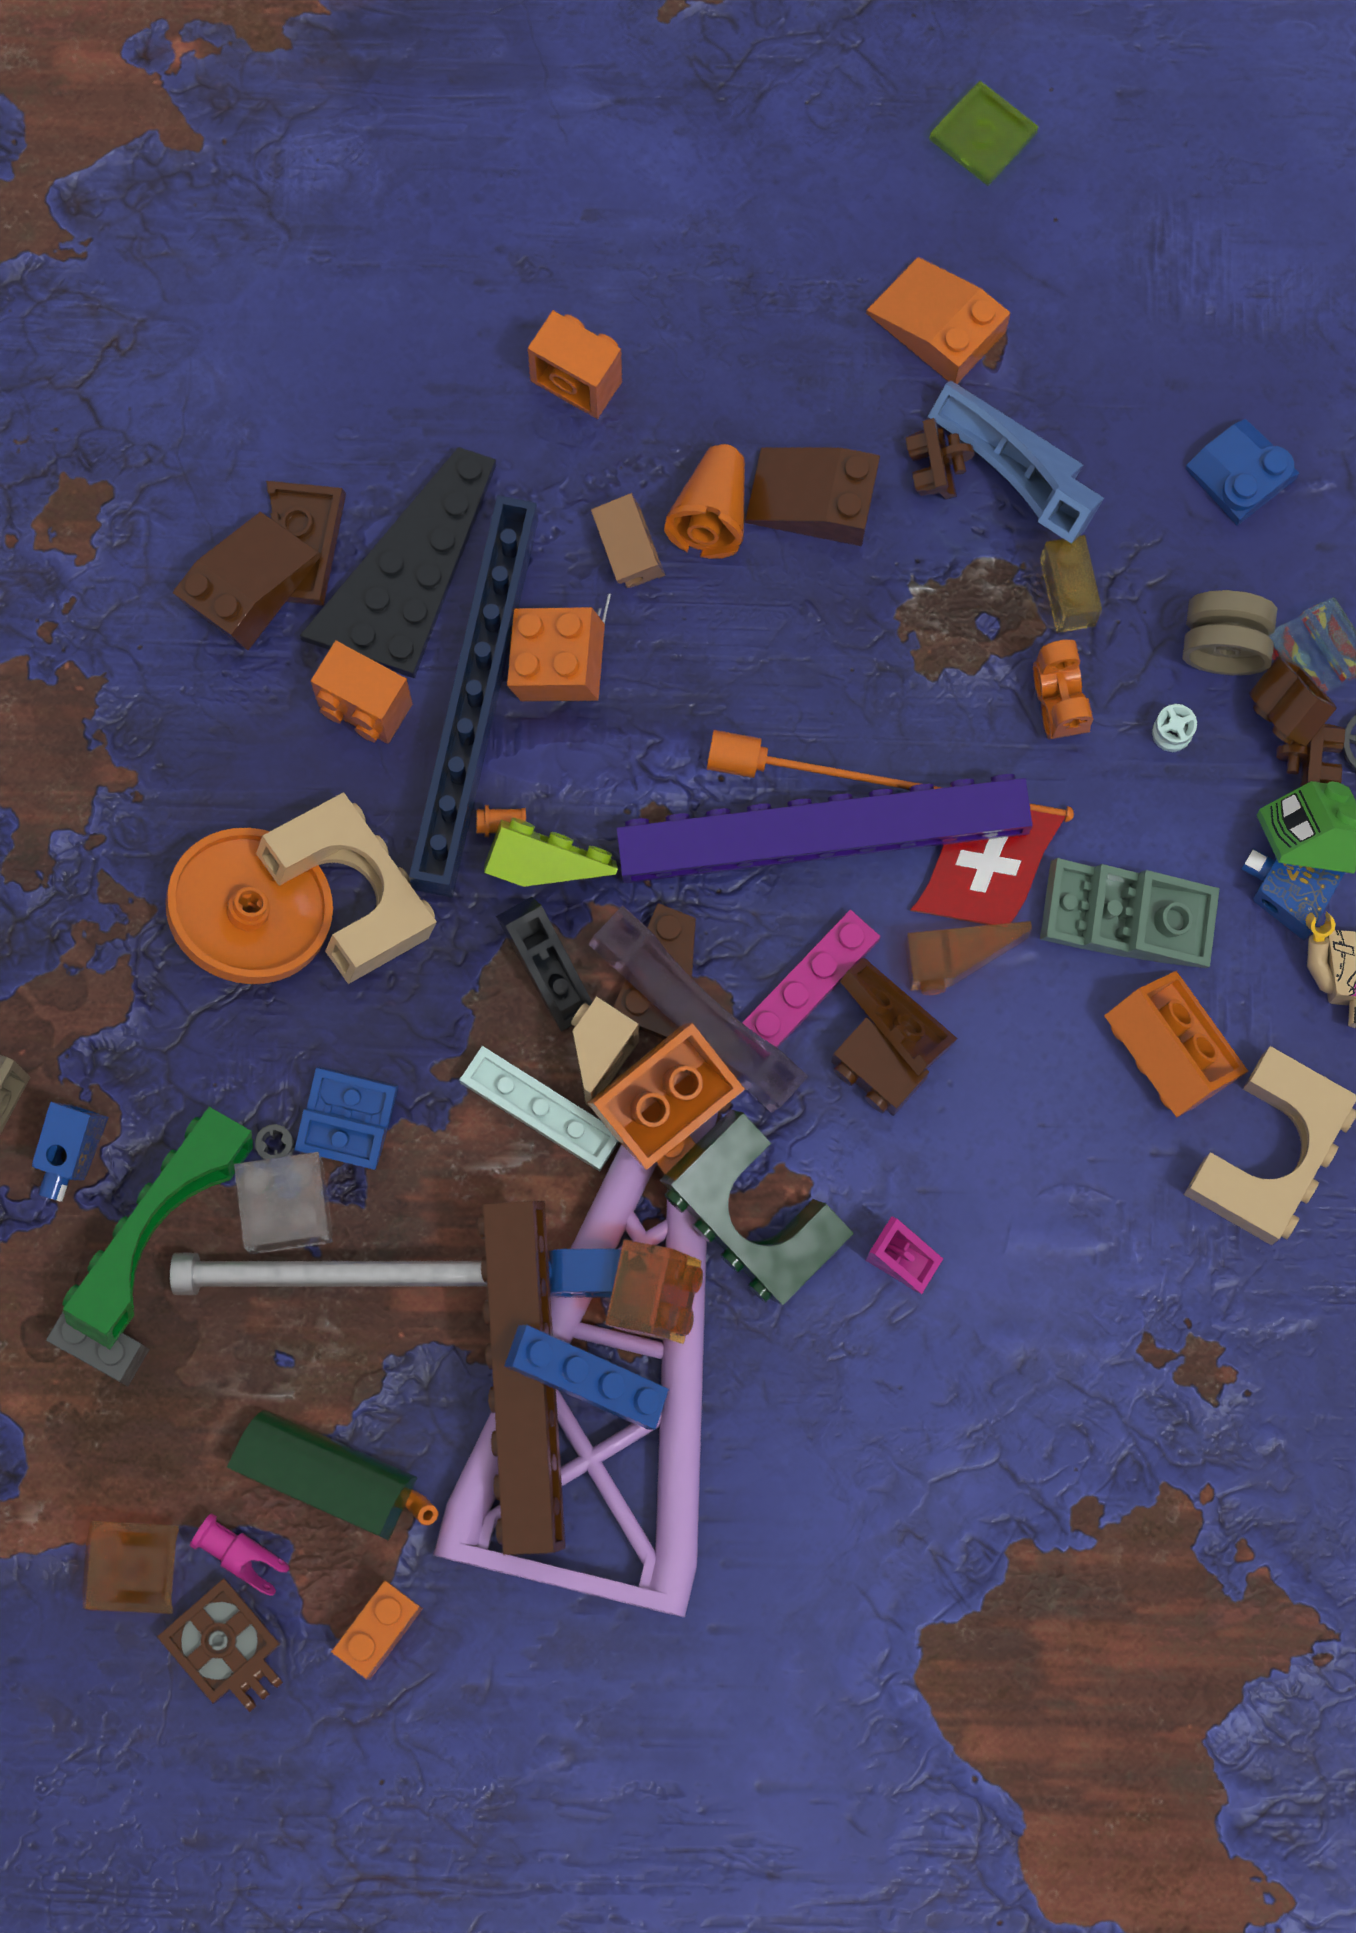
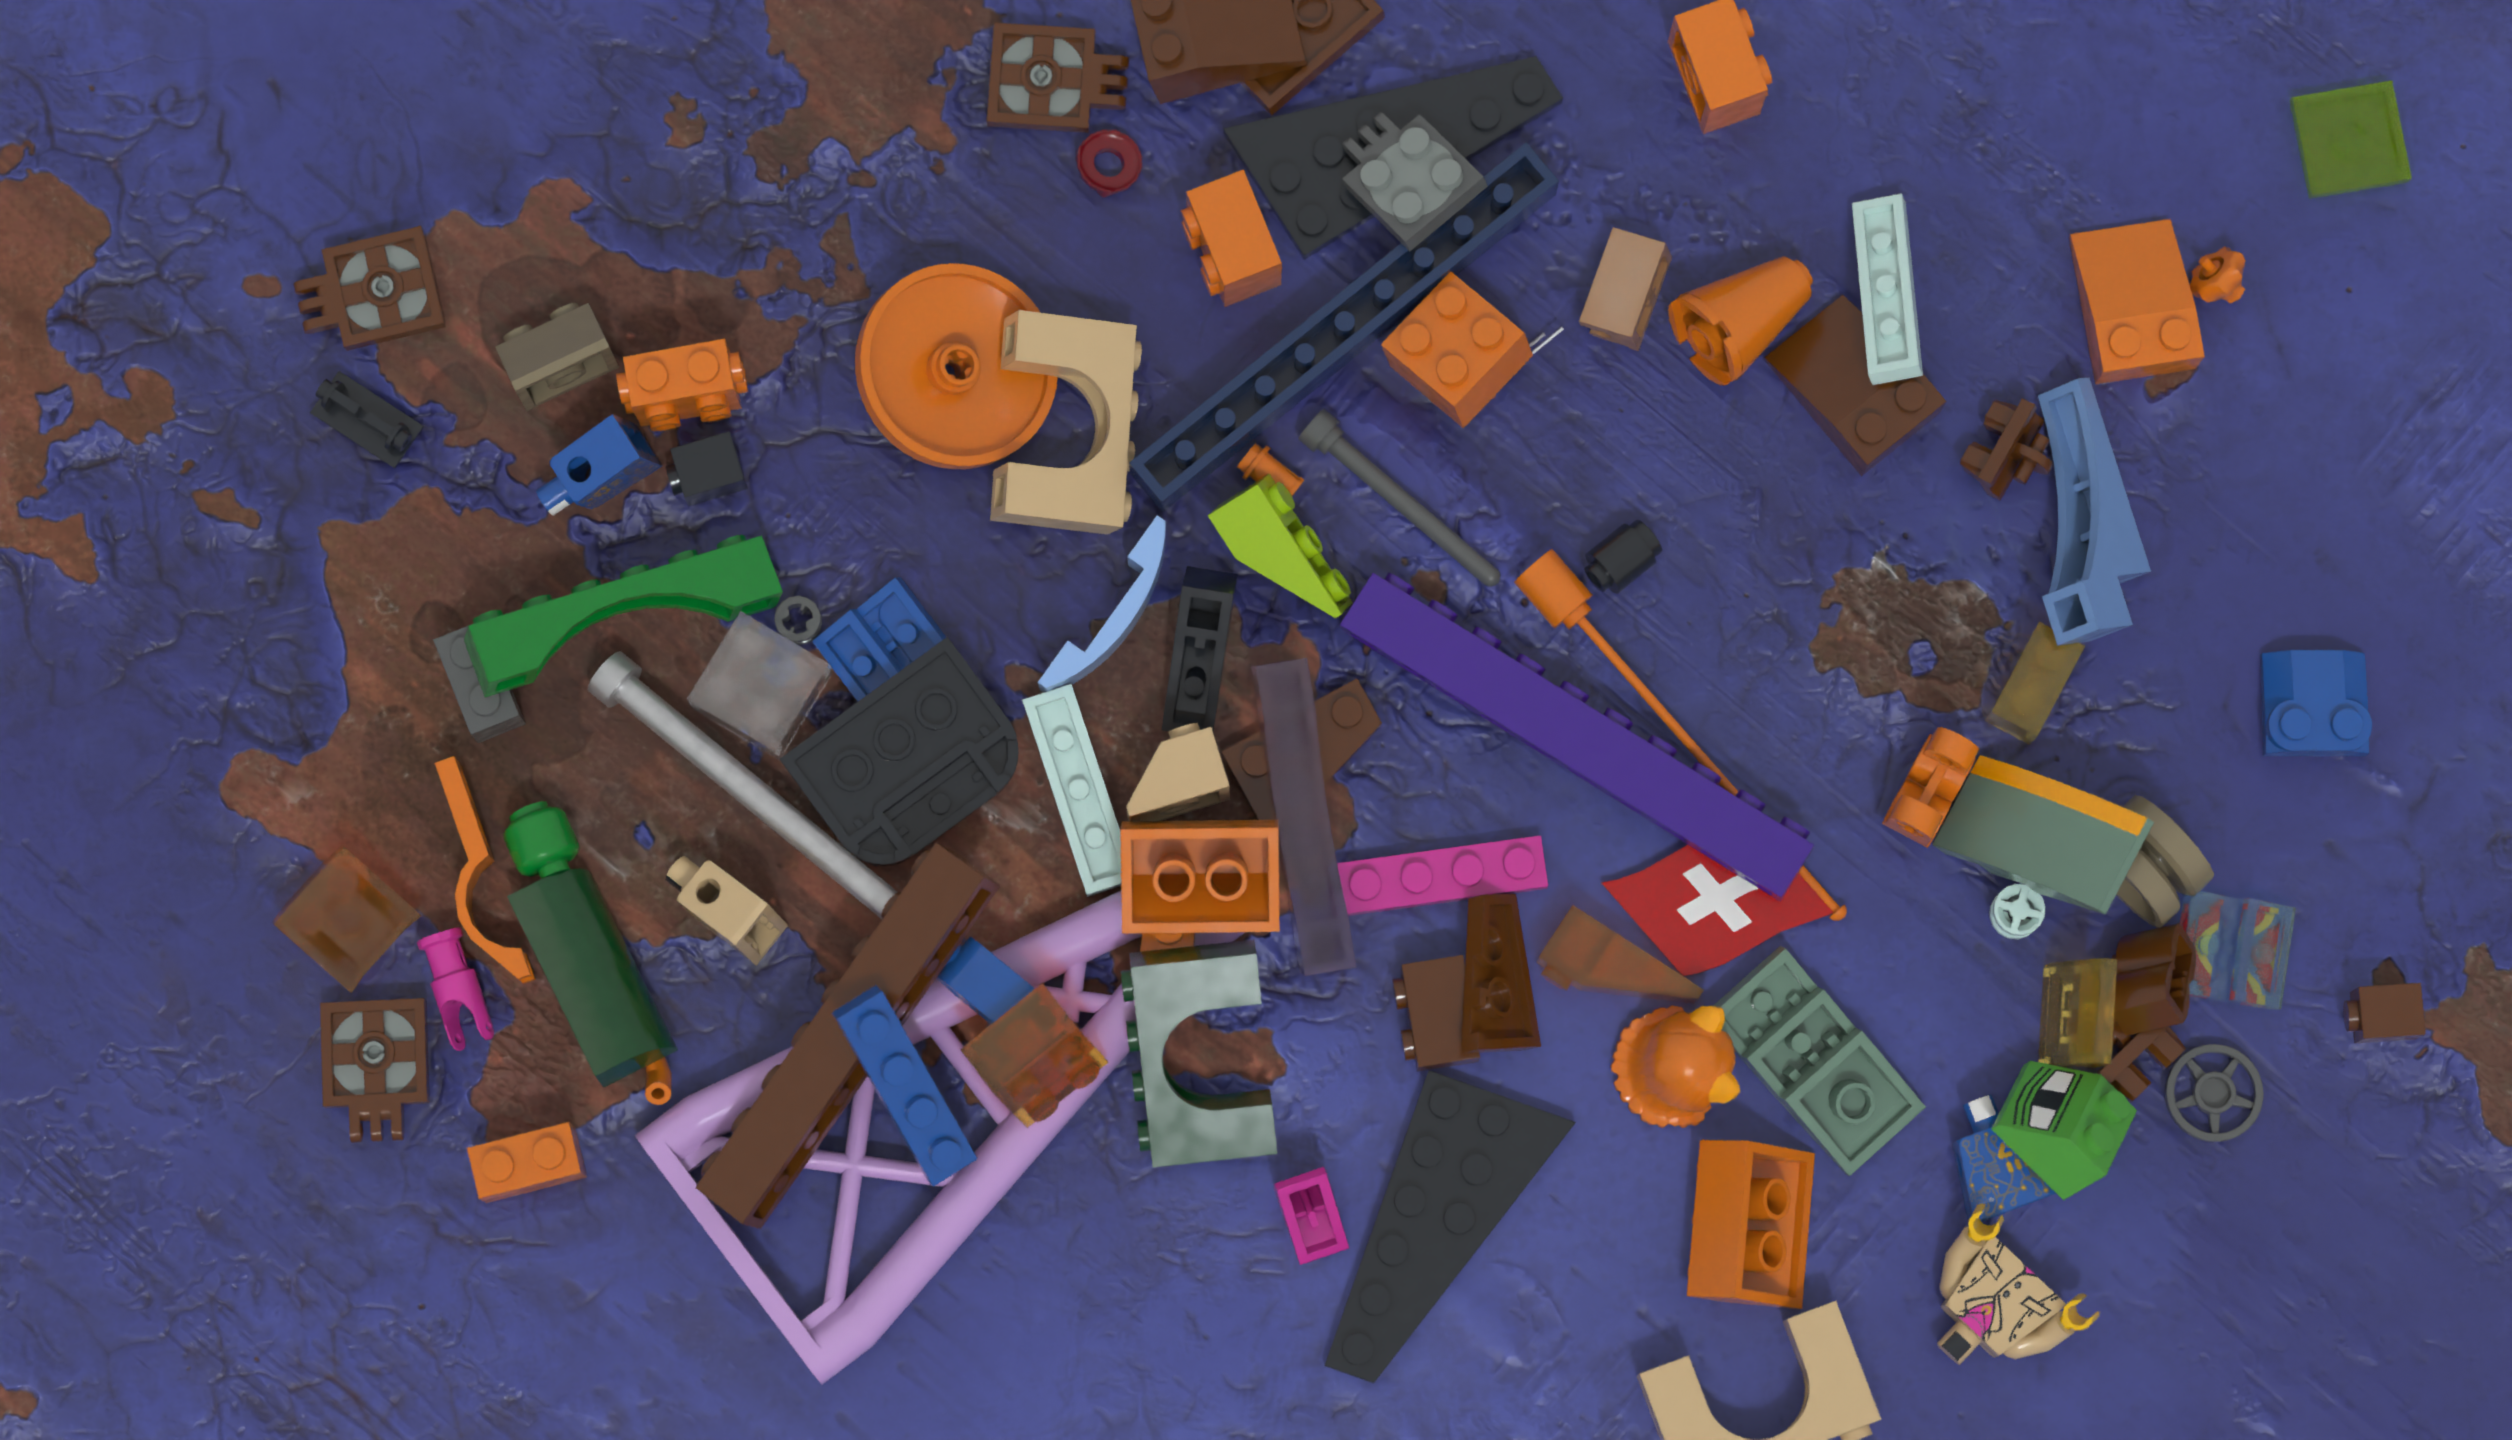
camera: 40 degrees right, 5 degrees up
none -> orange piece [435,756,536,984]
none -> green head [503,801,580,879]
none -> orange brick [616,339,748,431]
none -> black brick [665,431,748,506]
none -> tan torso [665,856,788,966]
none -> black plate [780,637,1019,866]
none -> reddish brown piece [987,22,1129,133]
none -> light blue slope [1038,515,1166,693]
none -> dark red piece [1076,130,1142,198]
none -> dark grey piece [1298,408,1501,587]
none -> black wing [1325,1070,1576,1384]
none -> piece [1341,111,1488,252]
none -> black brick [1584,520,1662,594]
none -> orange hair [1610,1005,1740,1128]
none -> light aqua plate [1852,193,1923,385]
none -> sand green slope [1932,755,2154,915]
none -> clear yellow slope [2038,959,2117,1068]
none -> orange piece [2189,246,2246,304]

